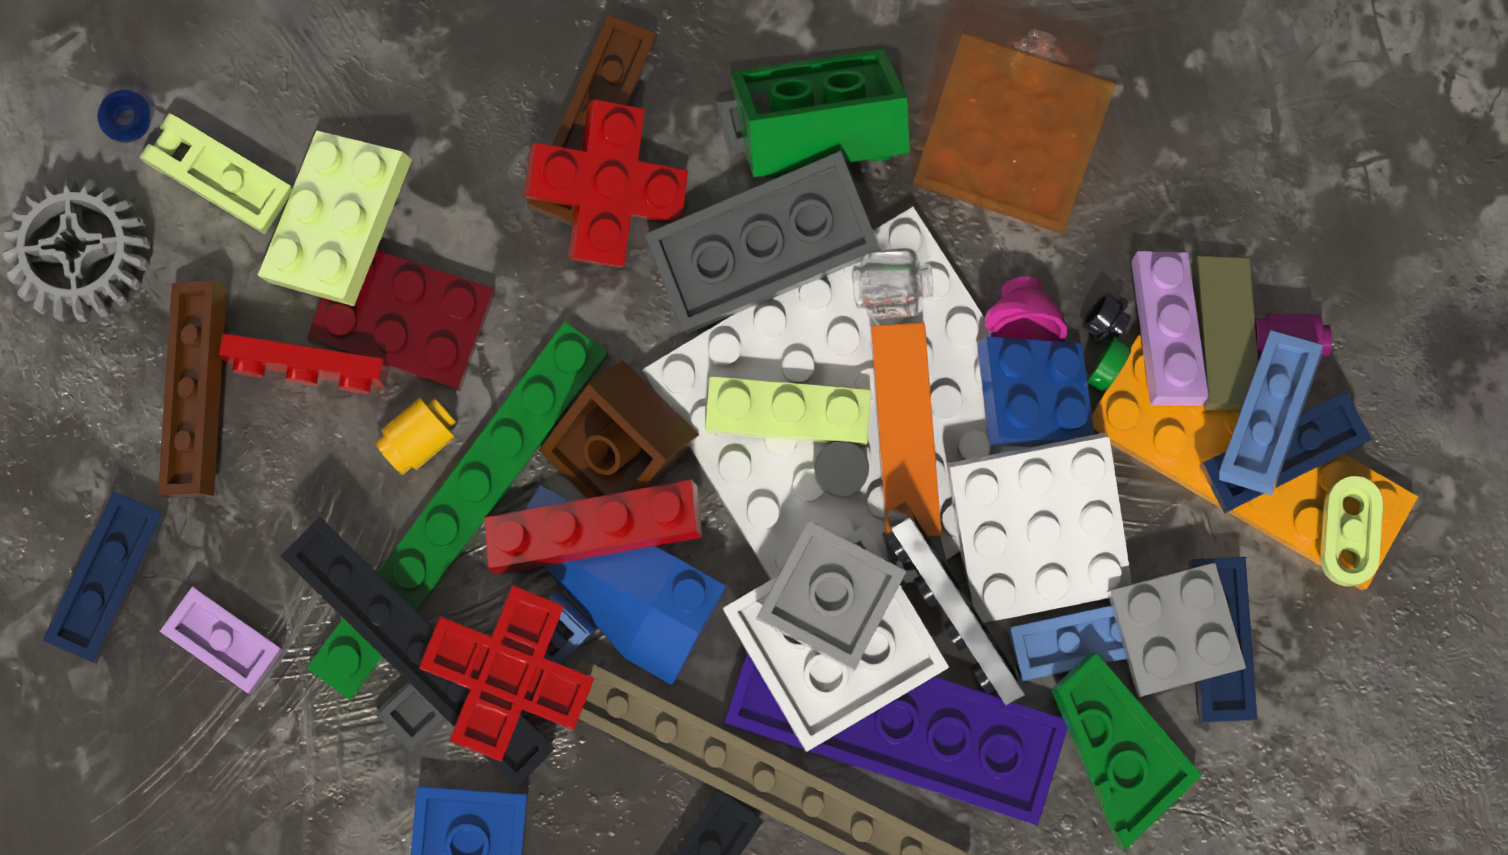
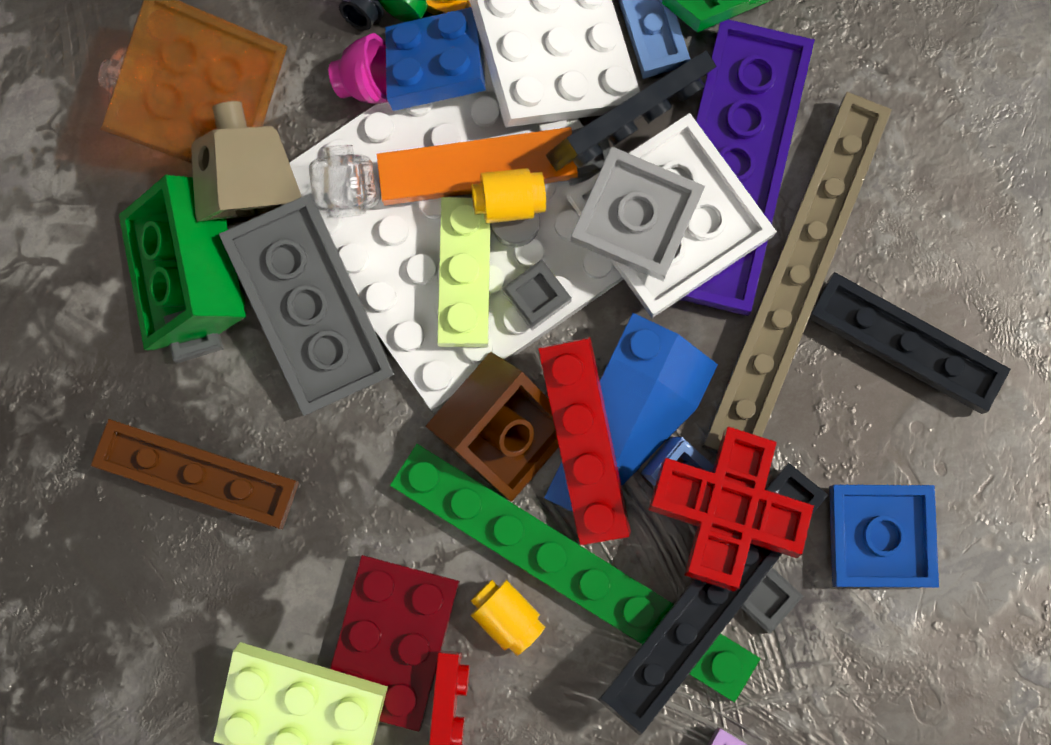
camera: 85 degrees left, 0 degrees up
red plate [523,99,688,268] -> none
none -> dark tan torso [191,101,302,221]
none -> yellow brick [471,168,546,224]
none -> dark grey tile [502,259,572,330]

